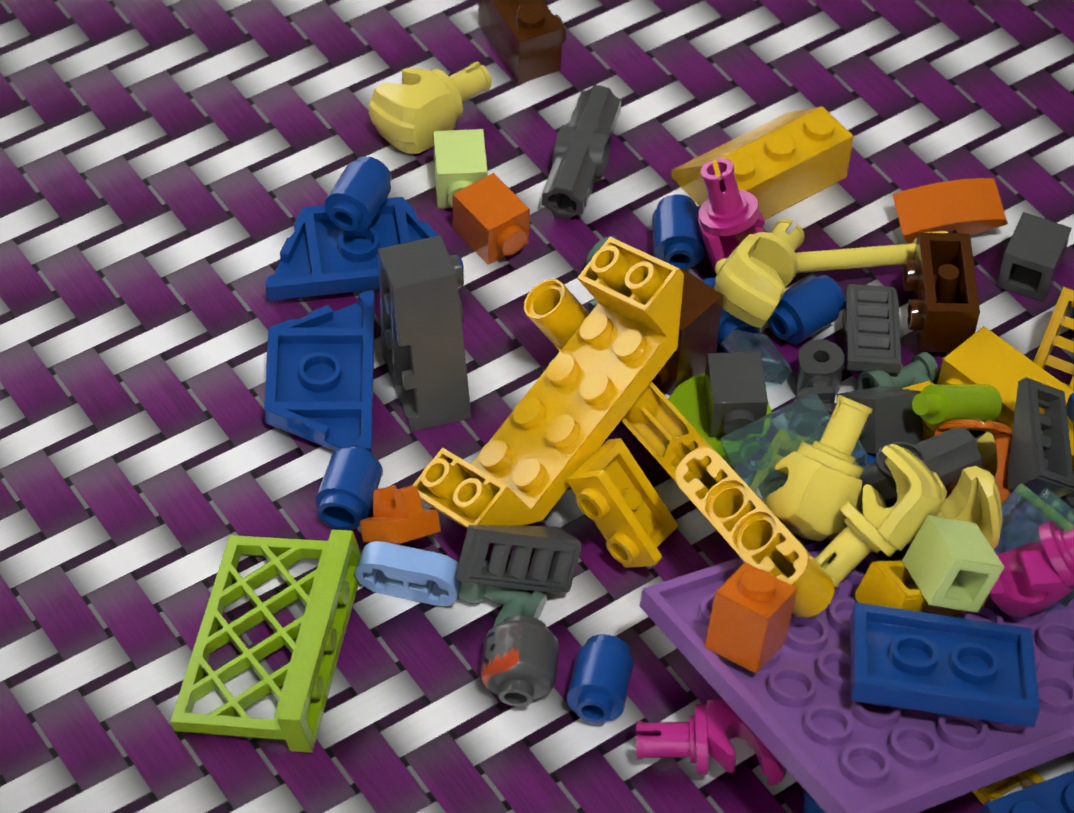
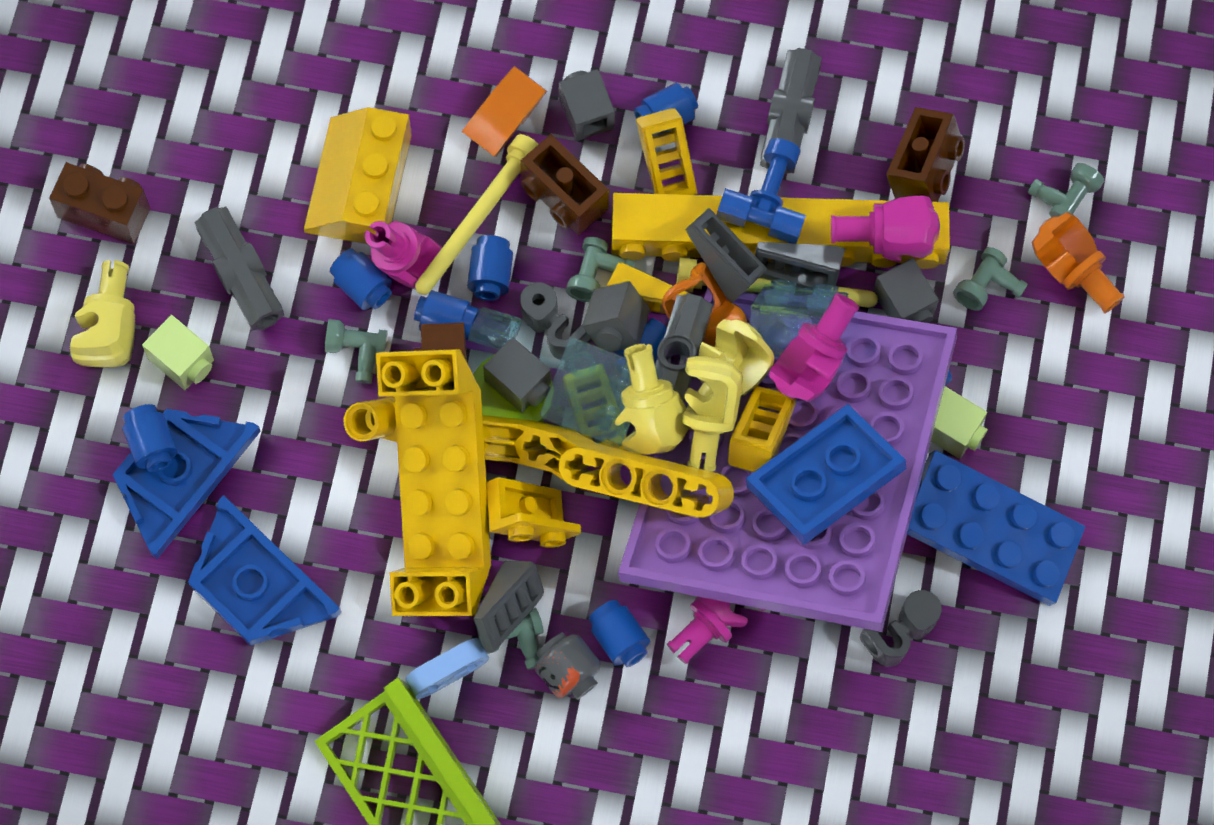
camera: 45 degrees left, 20 degrees up
blue brick [316,447,383,530] -> none
orange tile [360,485,441,544] -> none
dark grey wedge [378,235,472,432] -> none
orange brick [453,173,530,265] -> none
orange brick [704,562,798,674] -> none
light yellow piece [714,219,805,328] -> none
dark grey slope [842,284,901,374] -> none
yellowish green brick [902,515,1004,613] -> none
lime cylinder [912,384,1002,424] -> none

